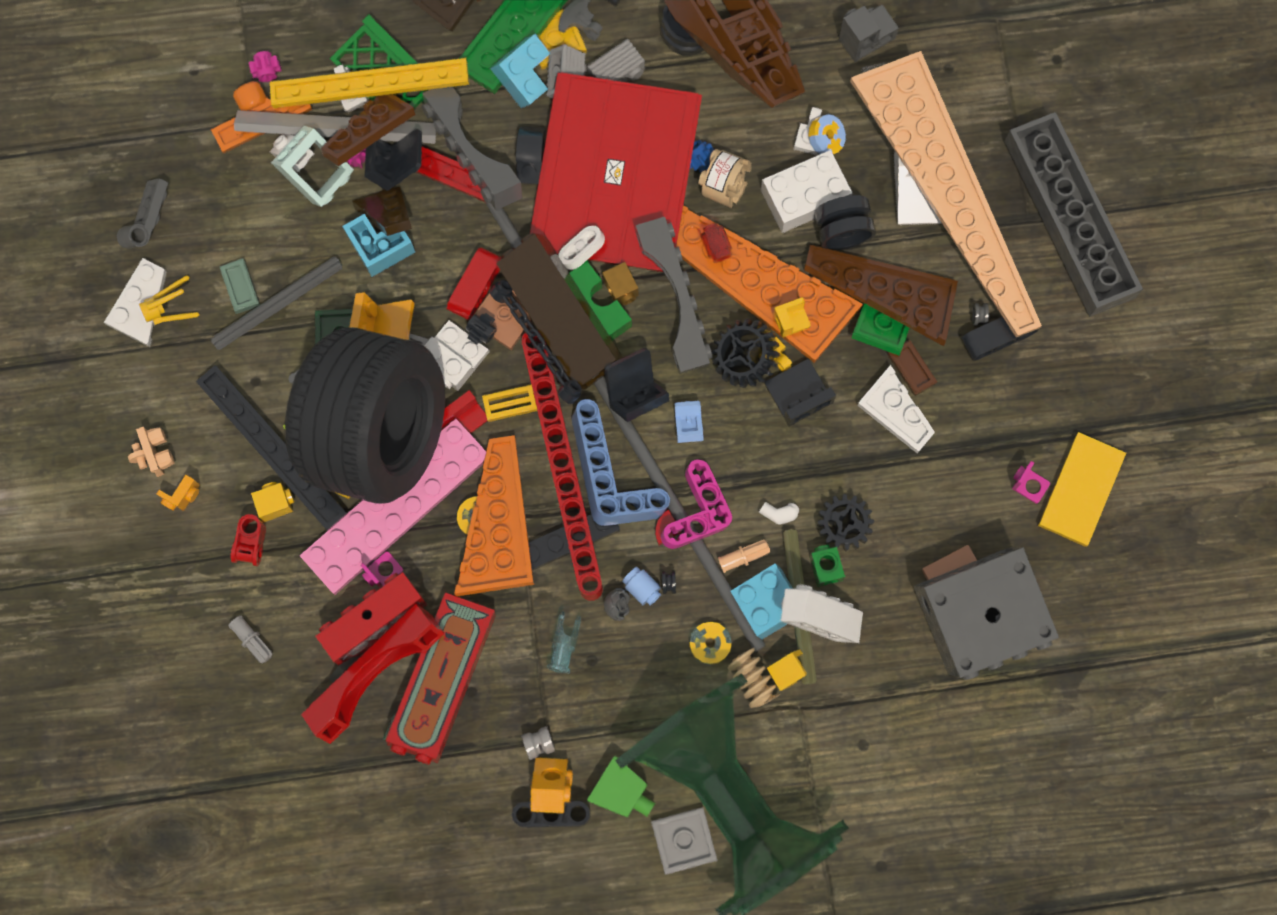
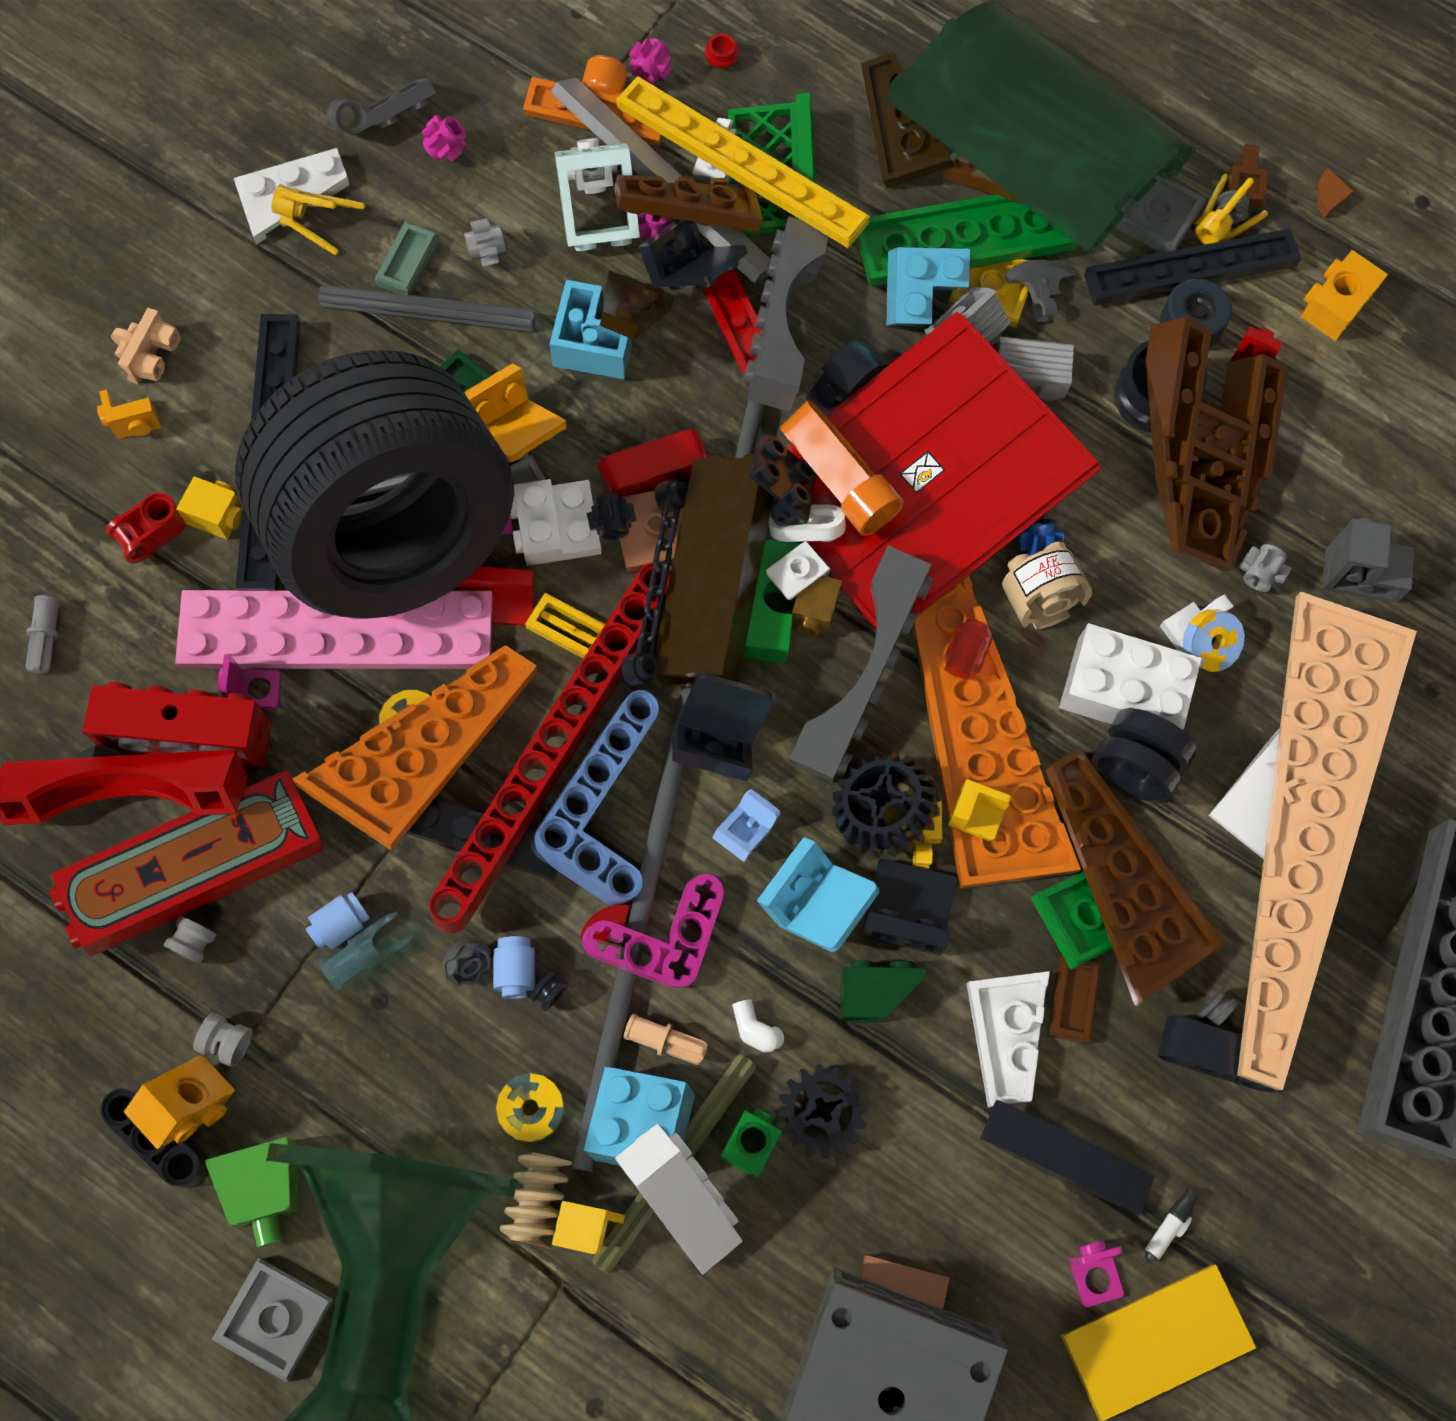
camera: 35 degrees right, 5 degrees down
none -> light grey wheel [163,916,217,964]
none -> light blue brick [306,892,370,951]
none -> dark pink gear [421,114,467,162]
none -> light grey gear [463,218,506,267]
none -> red plate [705,33,739,69]
none -> black hinge [749,428,816,526]
none -> medium azure bracket [757,837,879,952]
none -> white bracket [766,541,830,600]
none -> orange beam [780,400,904,536]
none -> dark green slope [840,960,926,1023]
none -> black slope [980,1100,1155,1216]
none -> piece [1145,1188,1199,1263]
none -> light grey gear [1239,544,1292,592]

